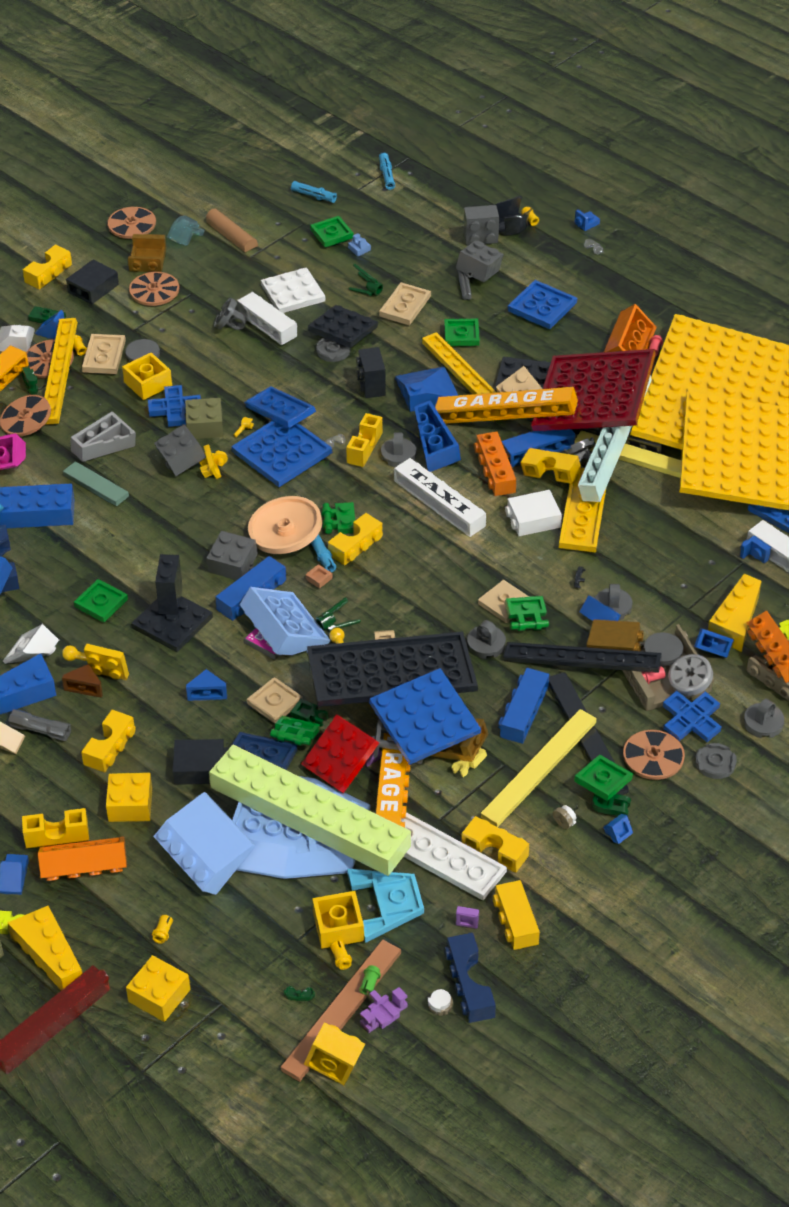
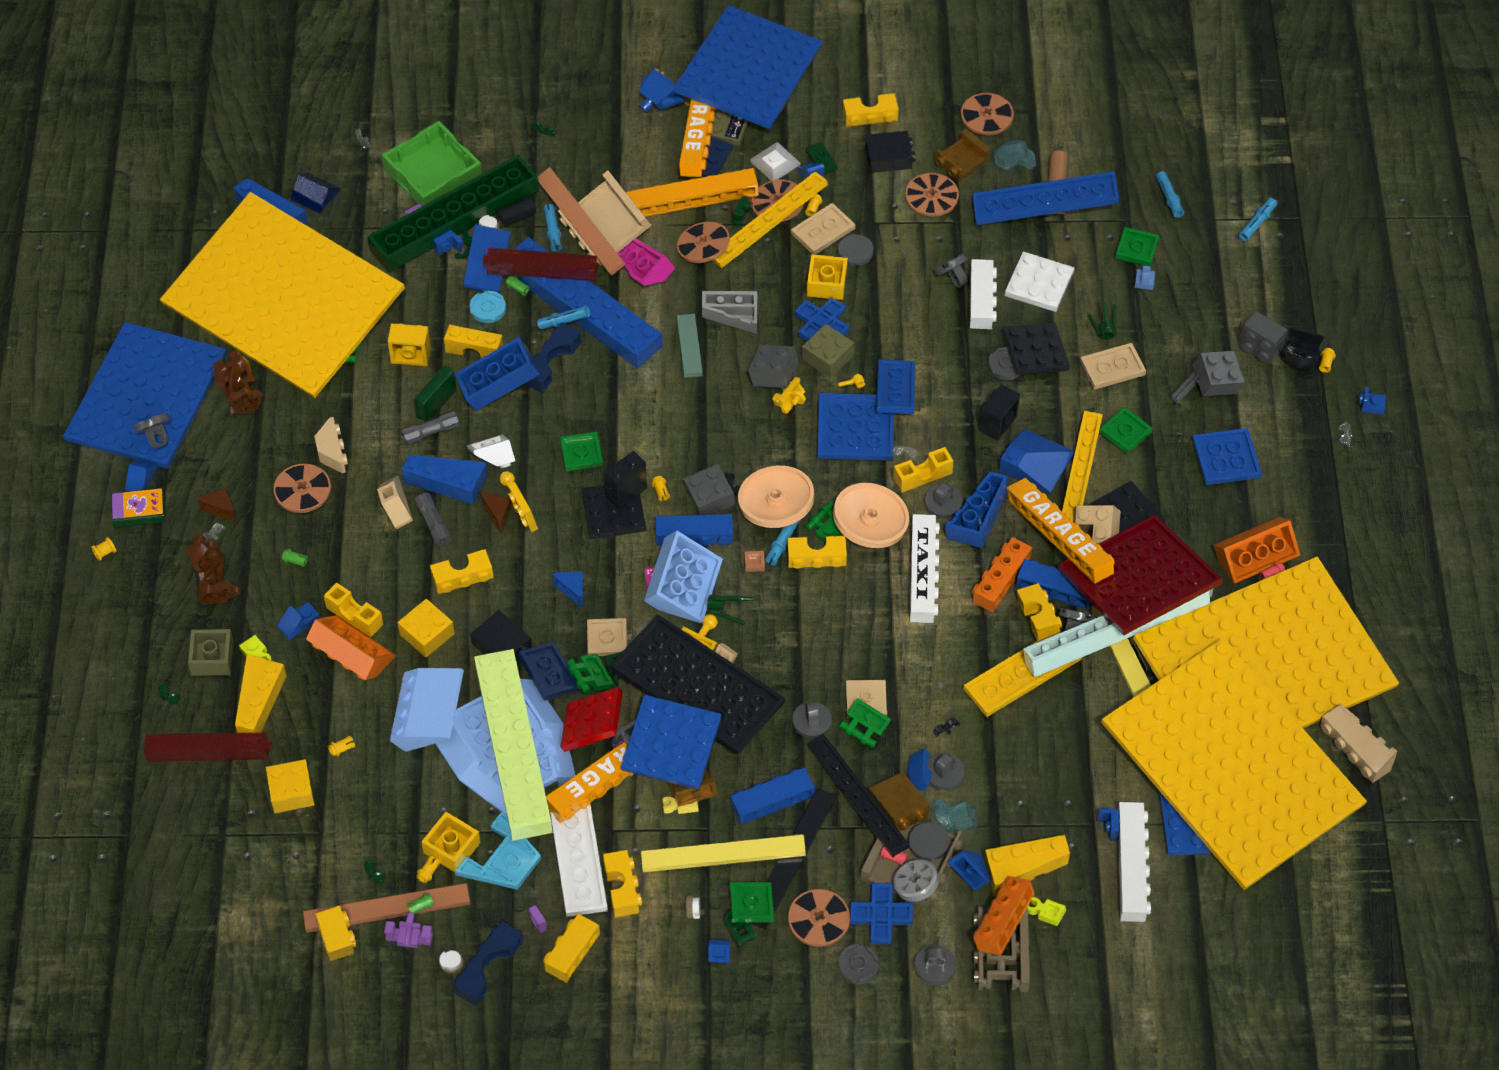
camera: 45 degrees right, 10 degrees up
white brick [505,490,562,536] -> none
none -> yellow pin [651,476,670,501]
none -> light nougat dish [833,483,909,548]
none -> clear light blue brick [934,799,978,832]
none -> blue plate [973,171,1119,225]

